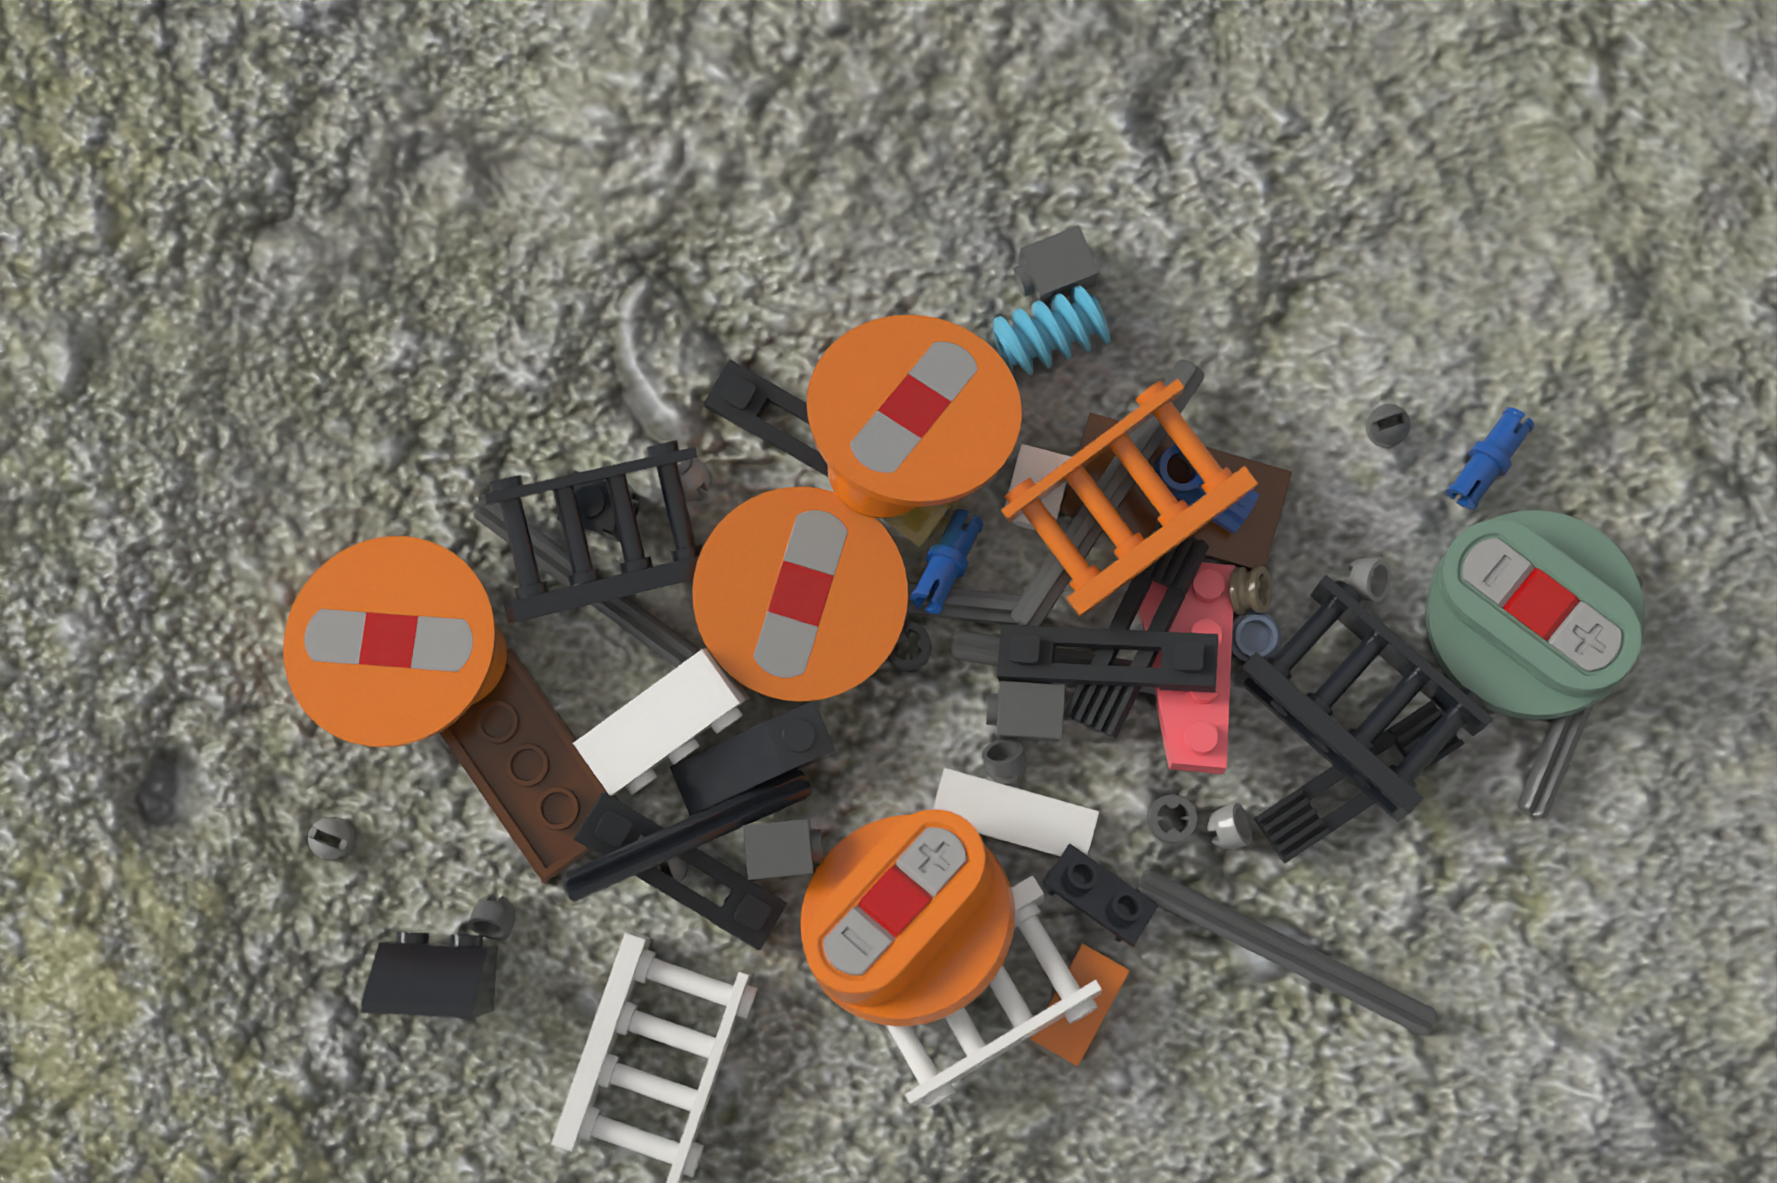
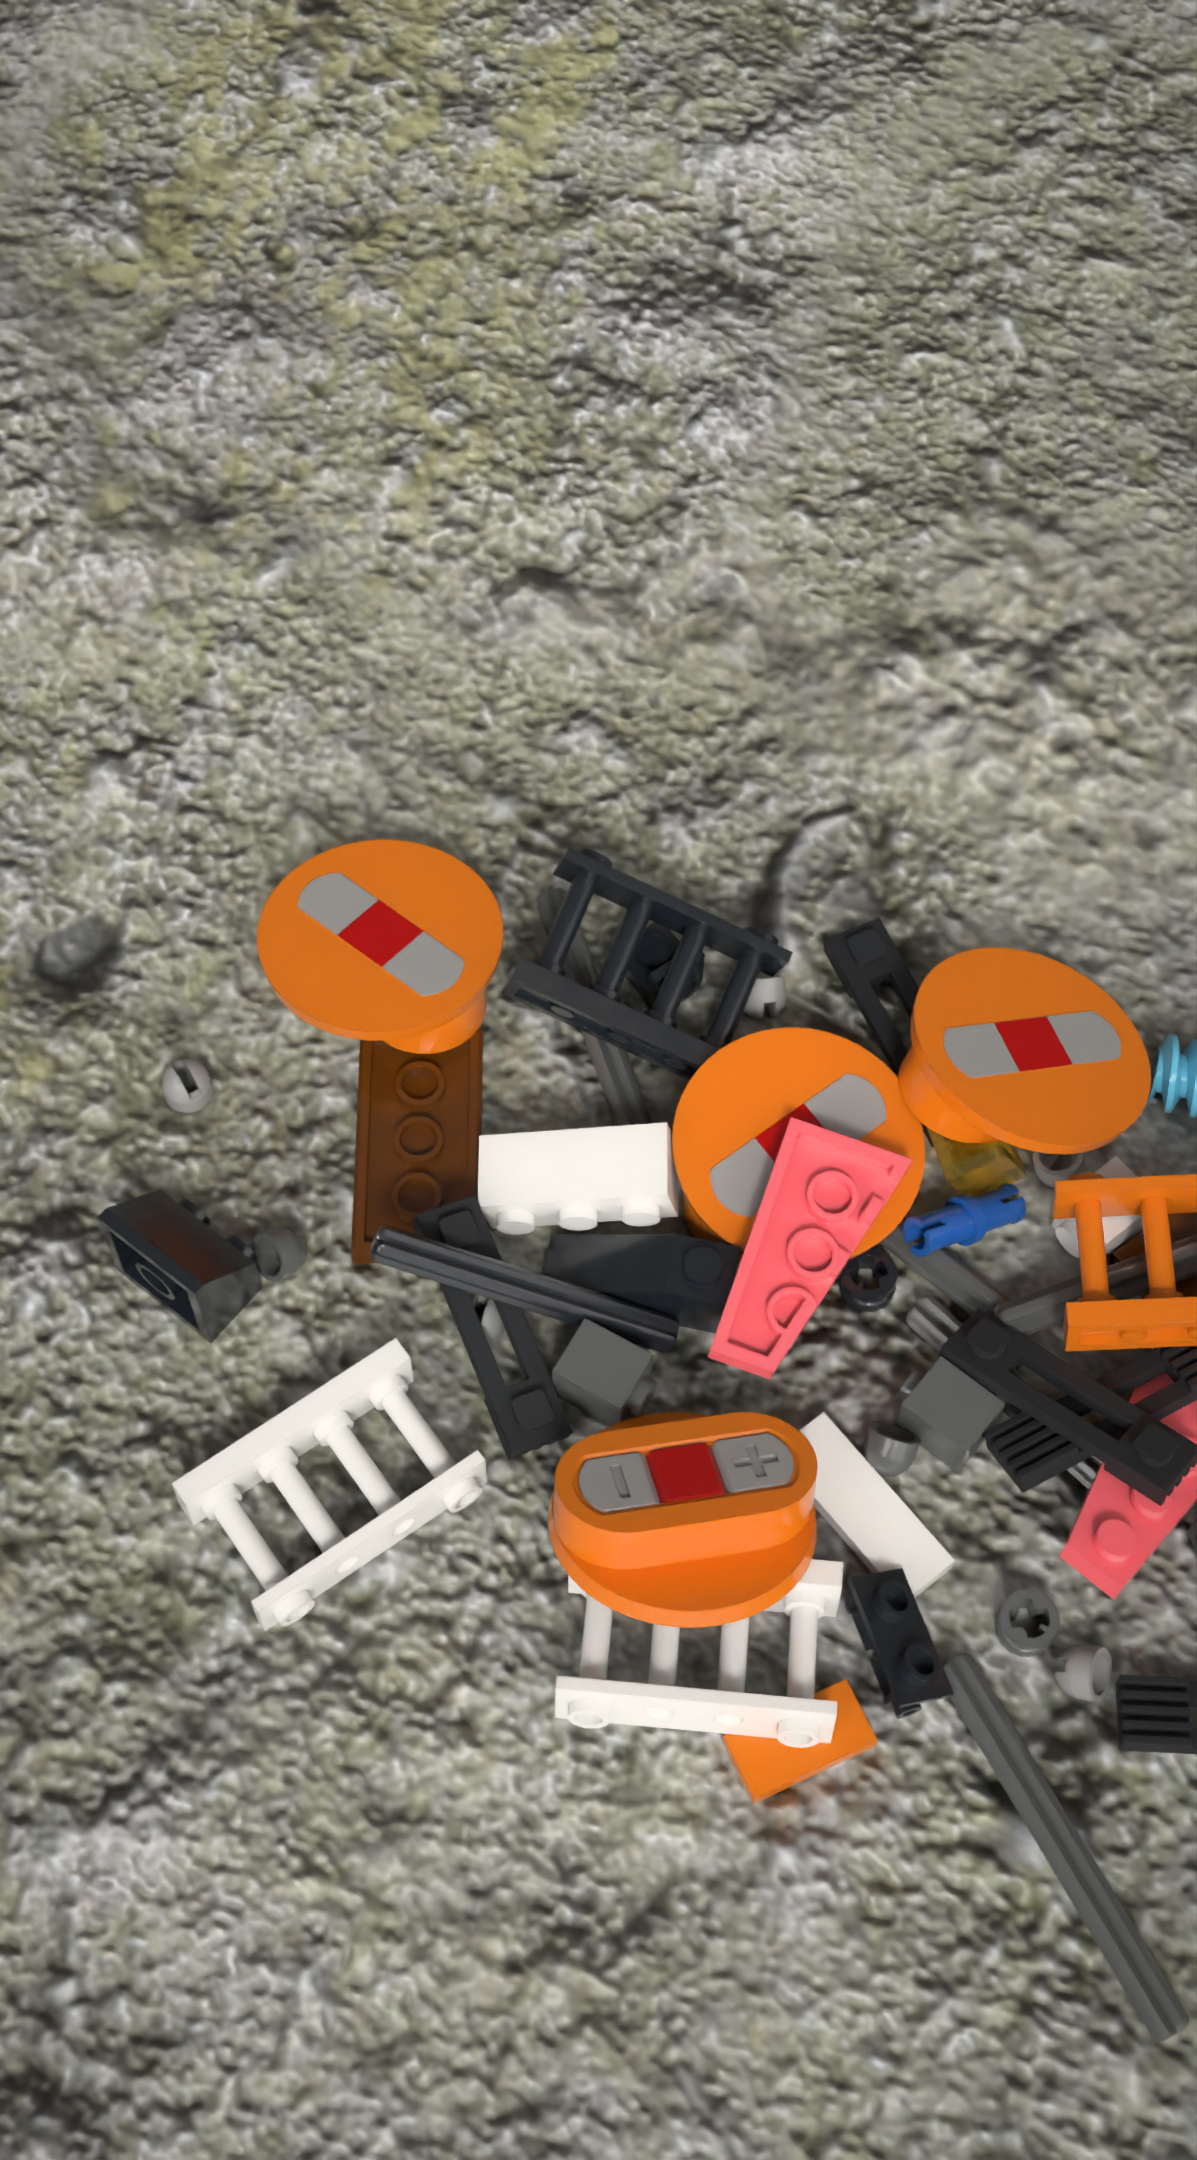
camera: 30 degrees right, 20 degrees down
none -> coral wing [708,1117,913,1379]

